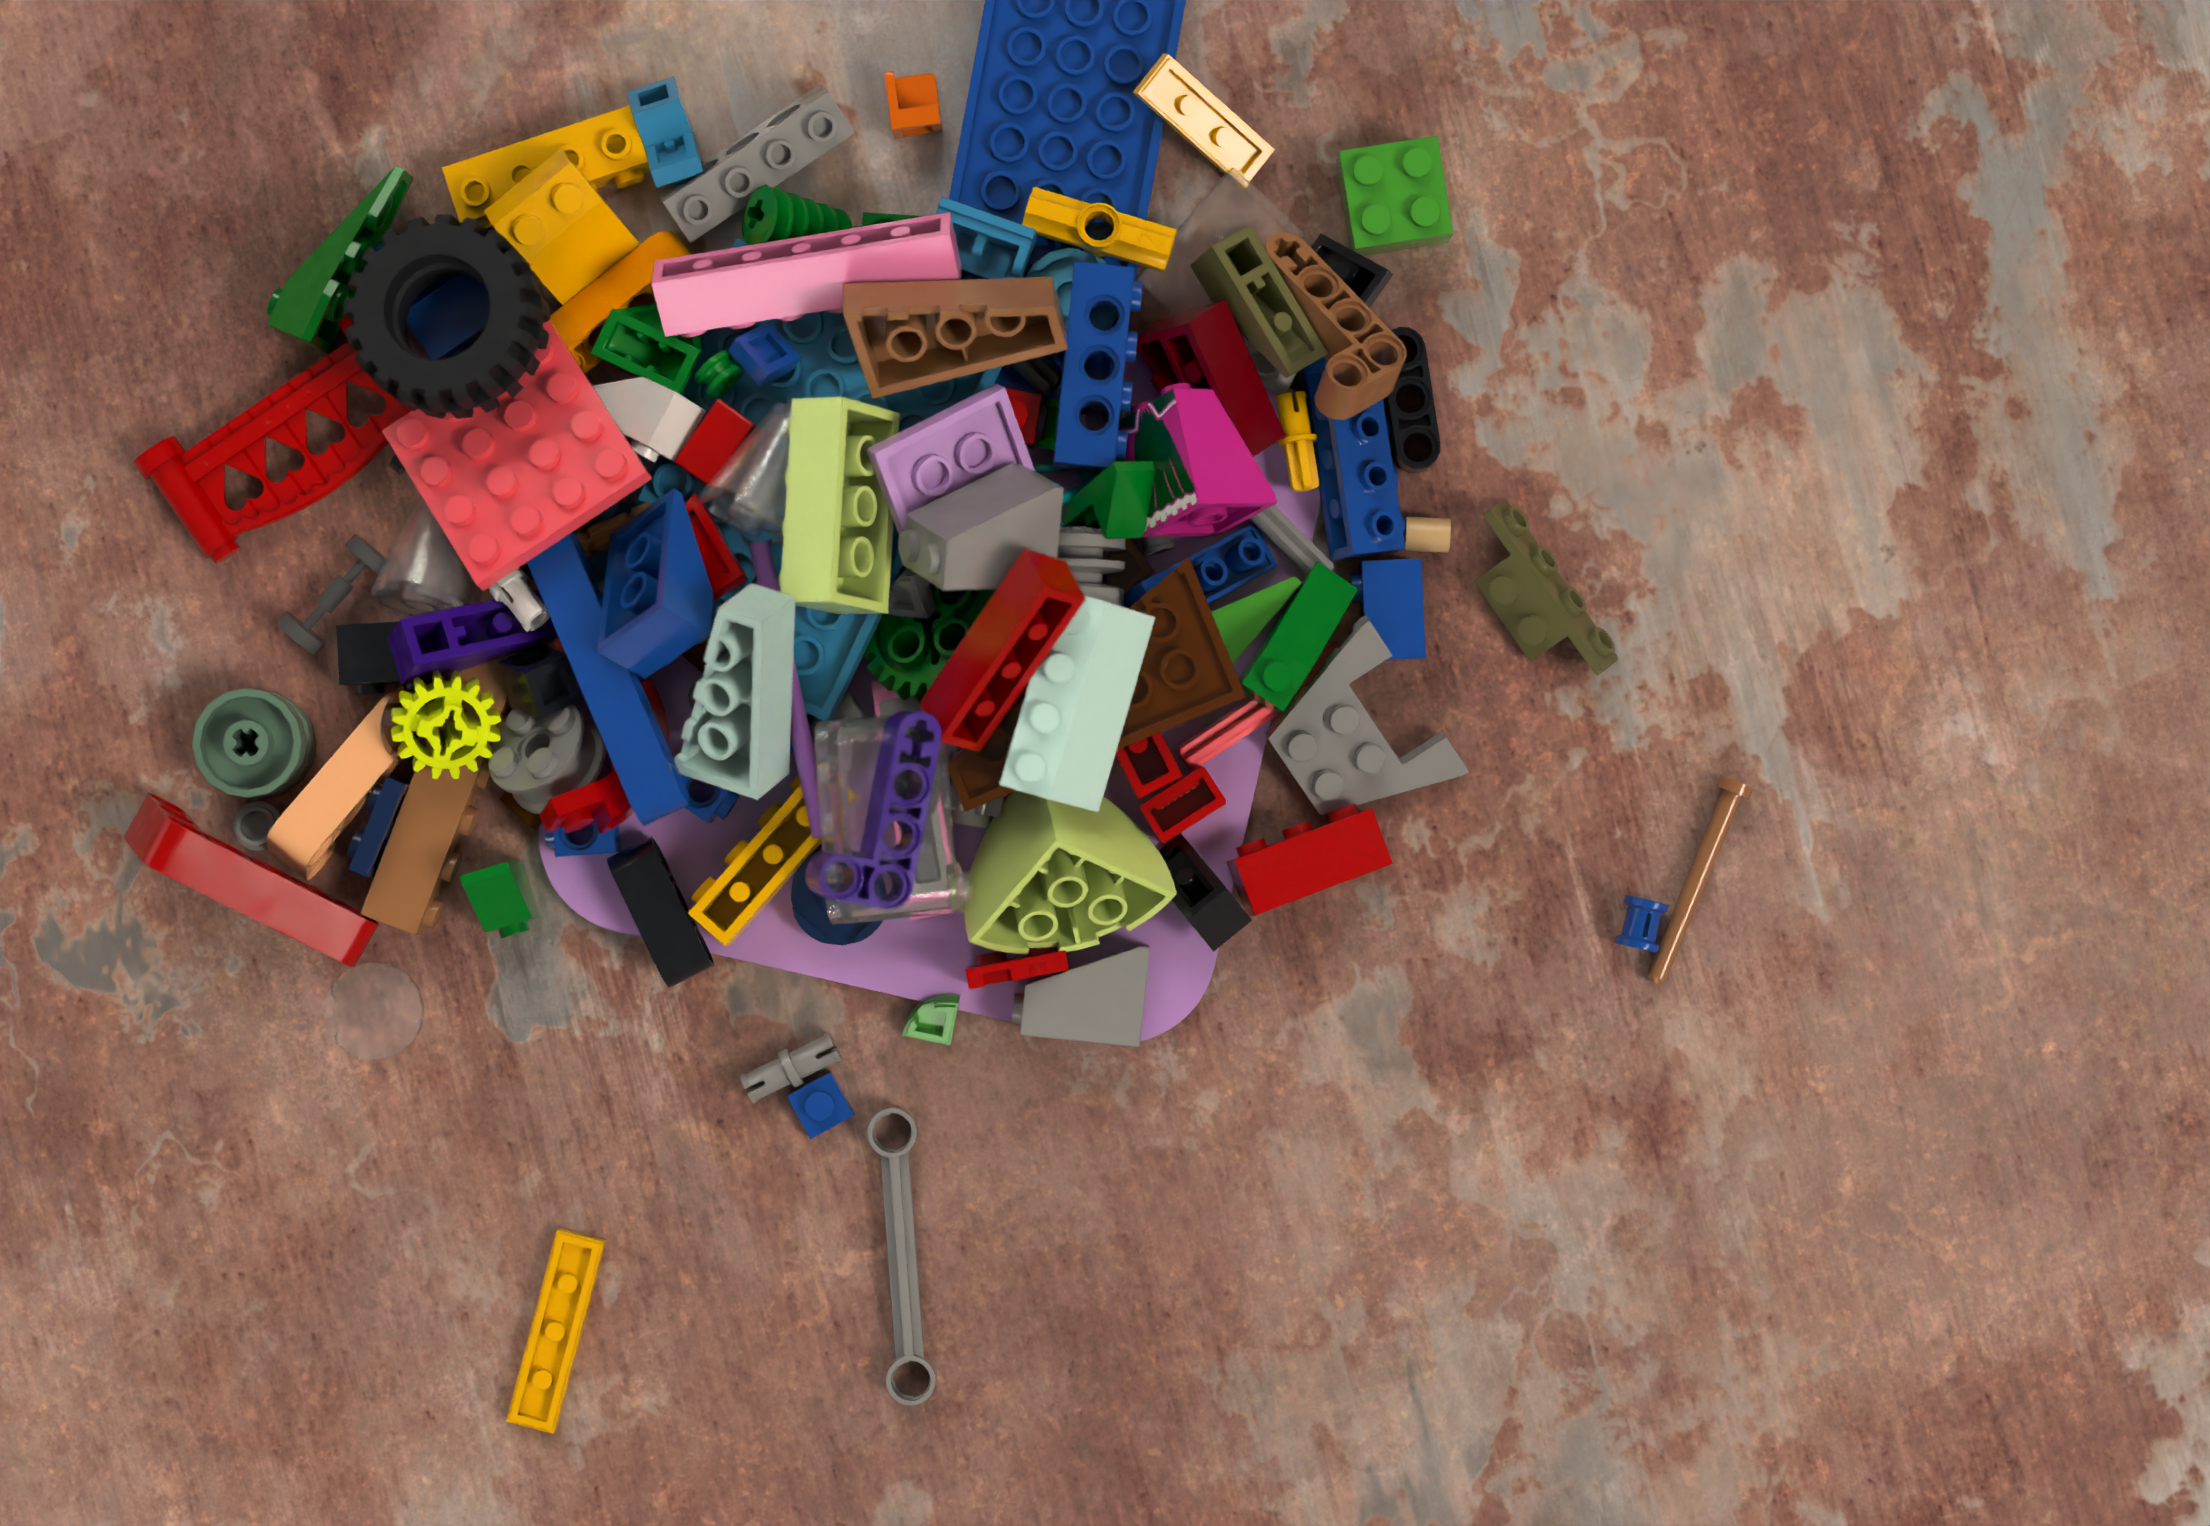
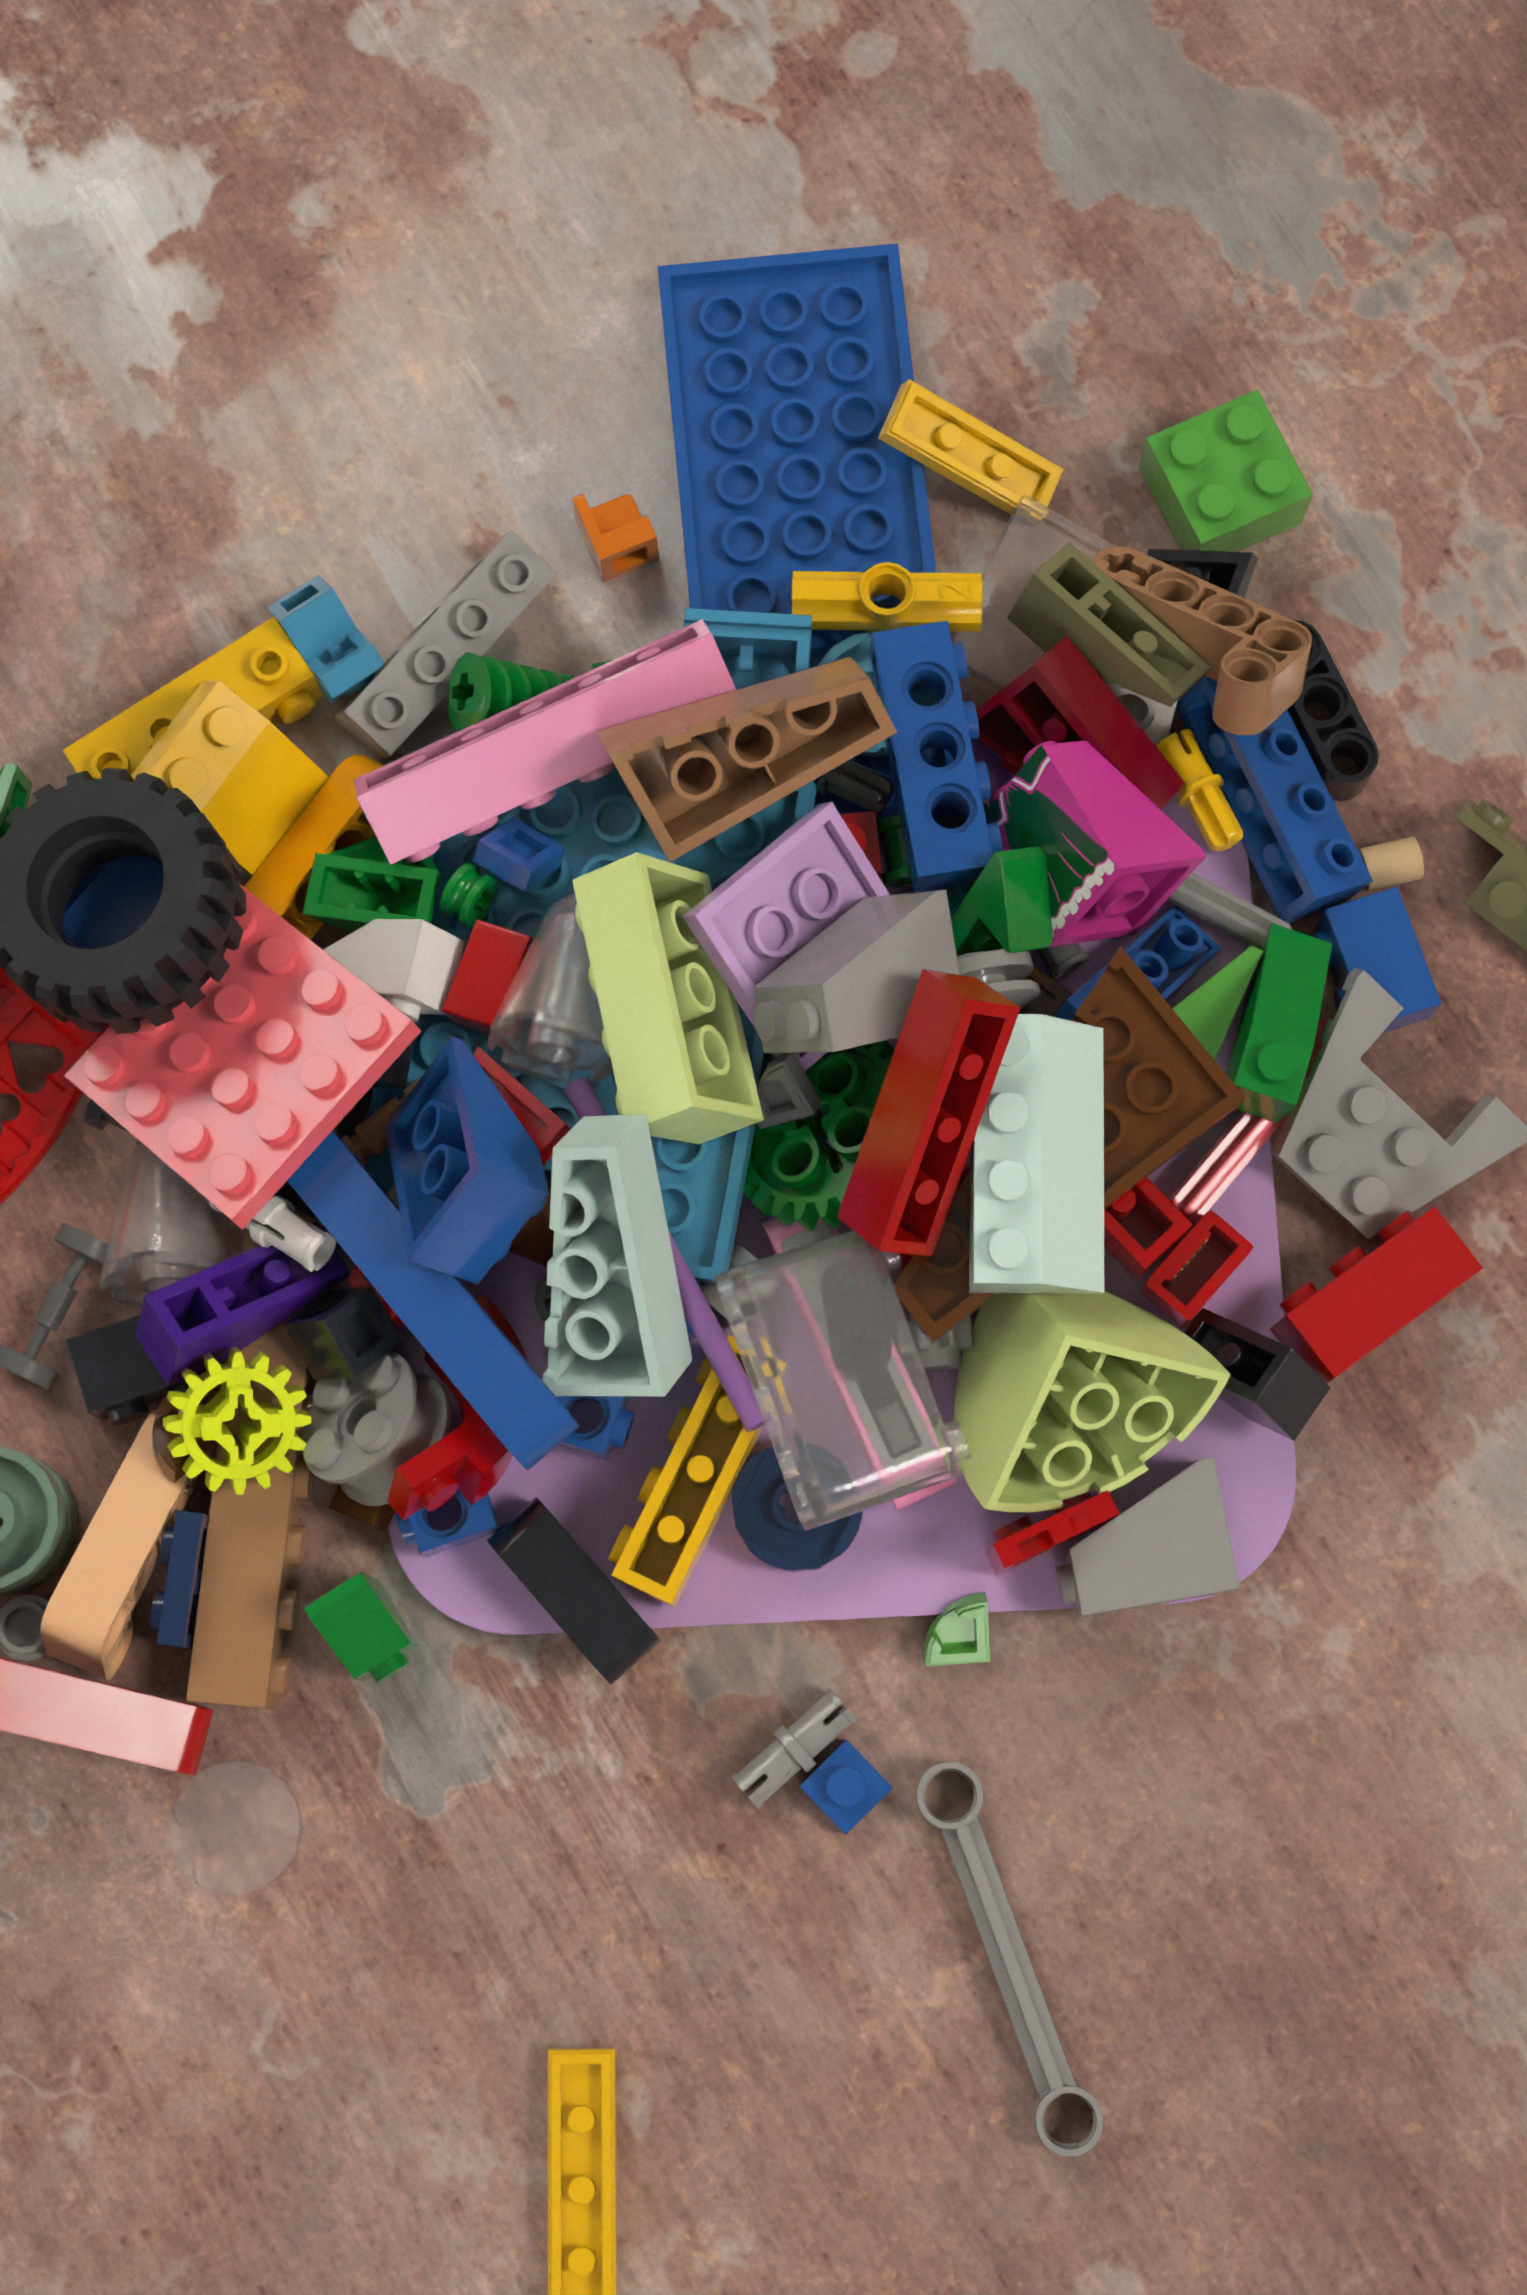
camera: 15 degrees left, 10 degrees down
dark purple beam [806,711,941,910] -> none

